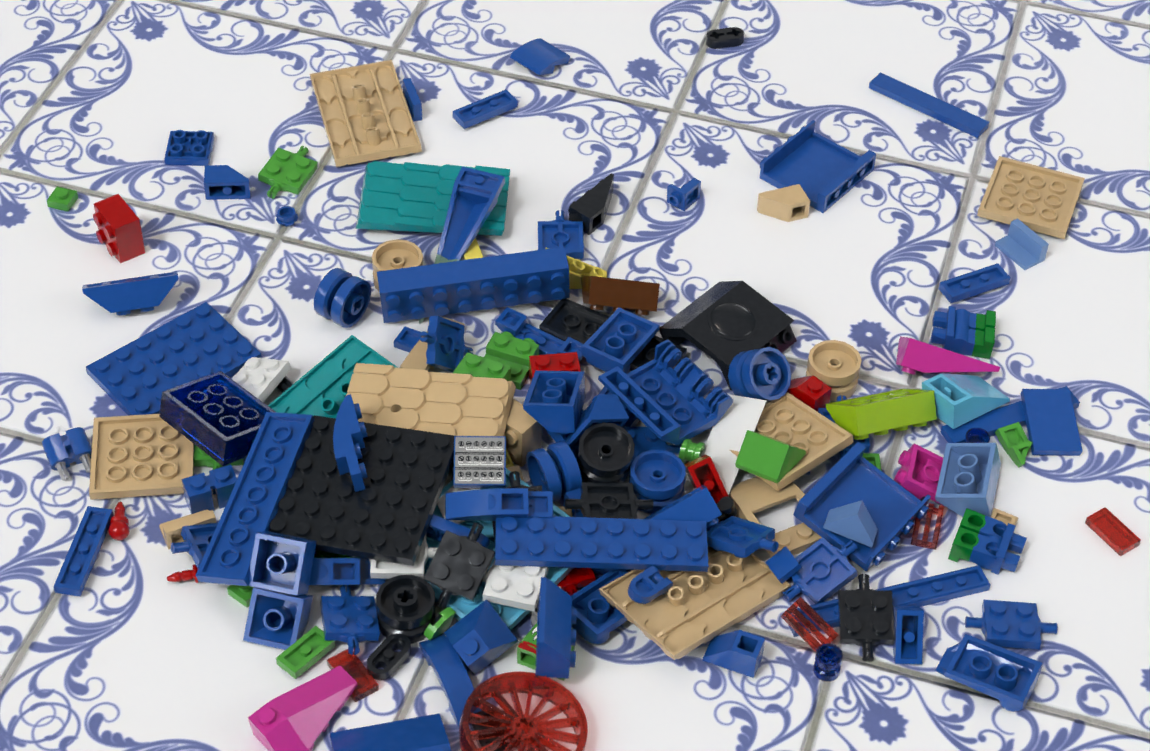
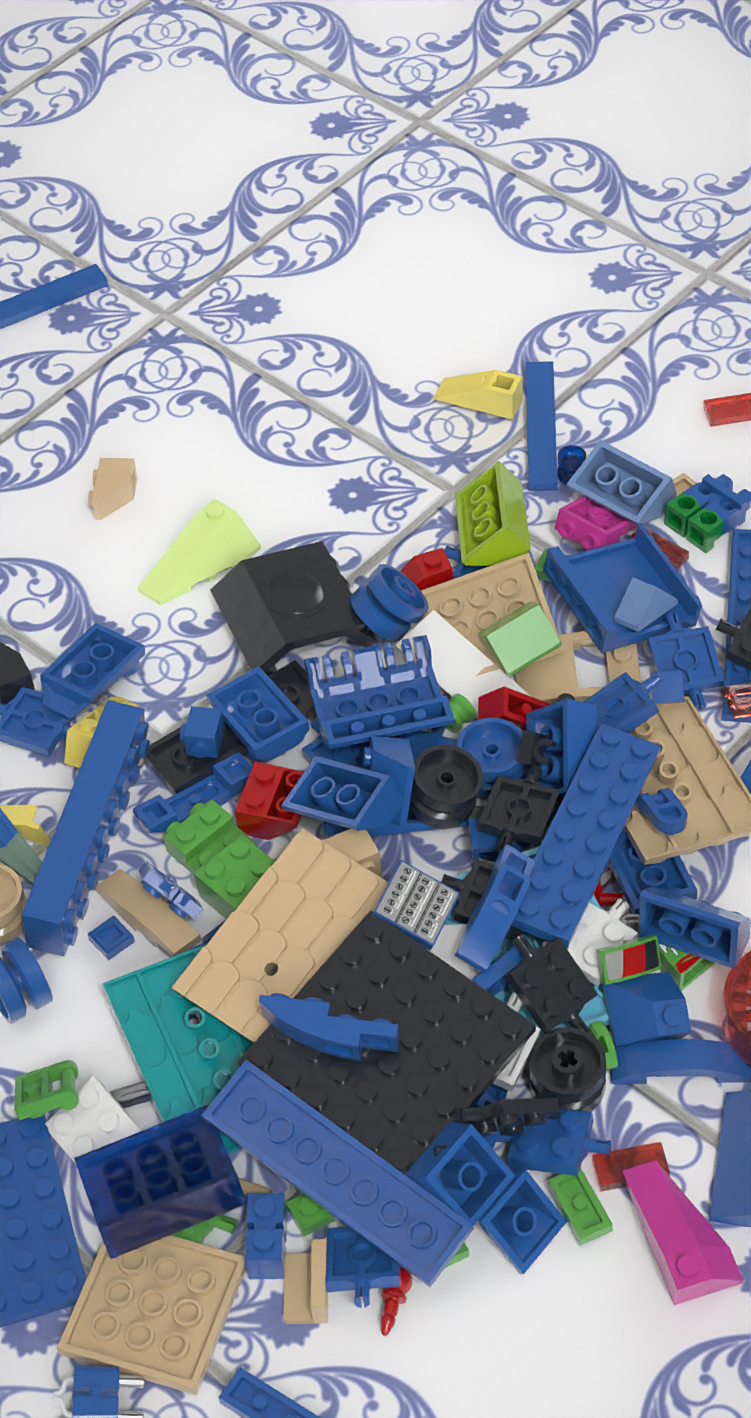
camera: 60 degrees left, 5 degrees up
red bar [108,501,130,541] -> none
black plate [367,633,411,680] -> none
blue wheel [526,441,582,502] -> none
reddish brown slope [581,275,660,315] -> none
blue bracket [667,178,701,211] -> none
blue panel [760,120,876,213] -> none
tan wheel [805,340,862,401] -> none
dark pink wedge [896,336,1000,375] -> none
medium azure slope [922,373,1010,429] -> none
blue hips [931,306,996,359] -> none
blue plate [938,263,1011,303] -> none
tan plate [977,156,1085,239] -> none
medium blue panel [995,218,1049,270] -> none
bright green slope [995,422,1032,467] -> none
blue tile [1020,389,1083,456] -> none
none -> bright green plate [14,1060,79,1120]
none -> blue slope [40,623,145,720]
none -> yellowish green wedge [138,499,261,605]
none -> blue brick [180,706,225,758]
none -> light yellow slope [434,370,523,420]
none -> black plate [456,1098,560,1137]
none -> black tile [517,730,557,767]
none -> slope [596,934,662,985]

